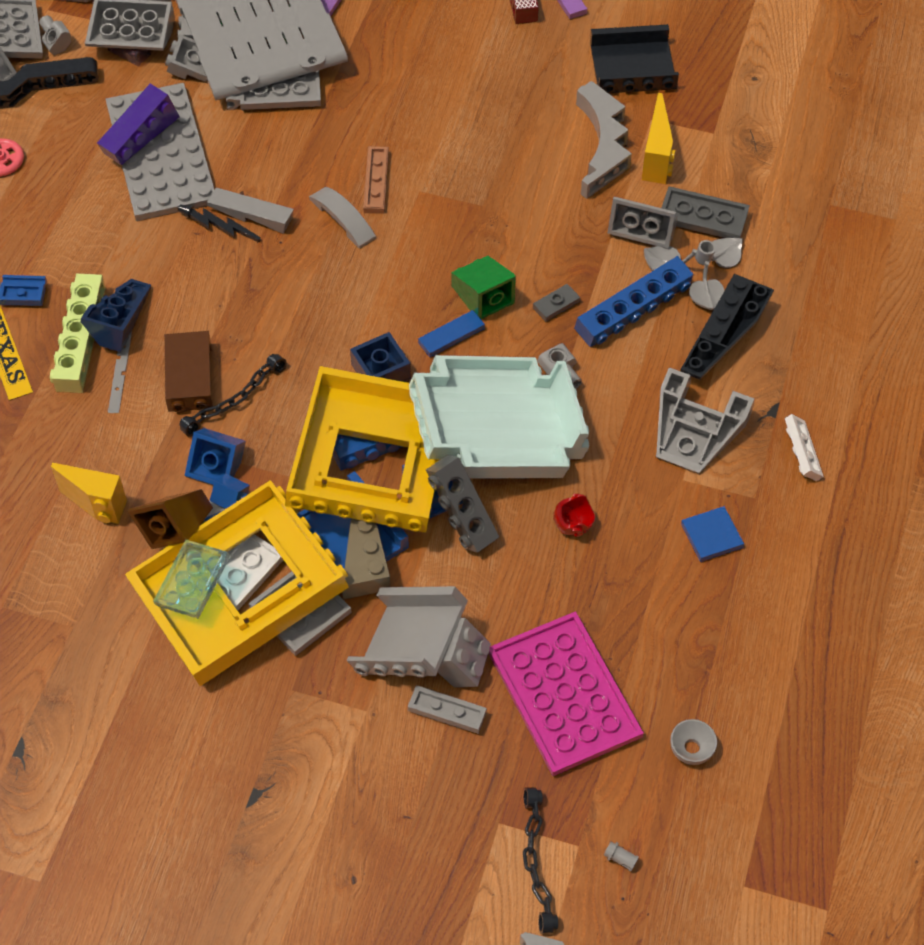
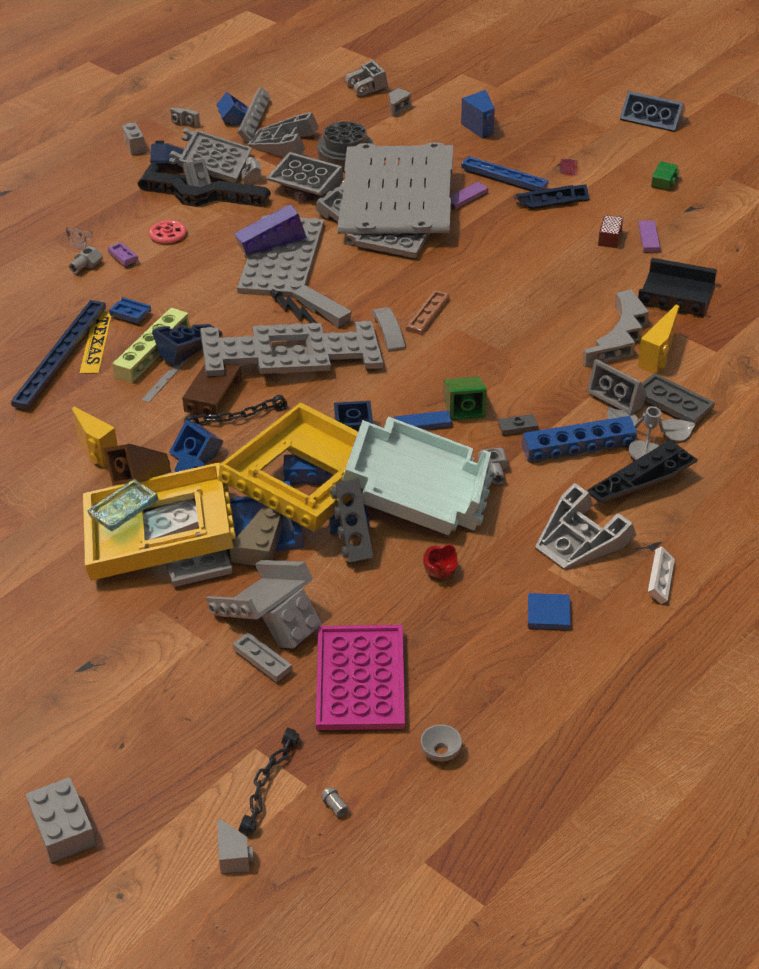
camera: 25 degrees right, 15 degrees down
none -> light grey piece [200,321,383,376]

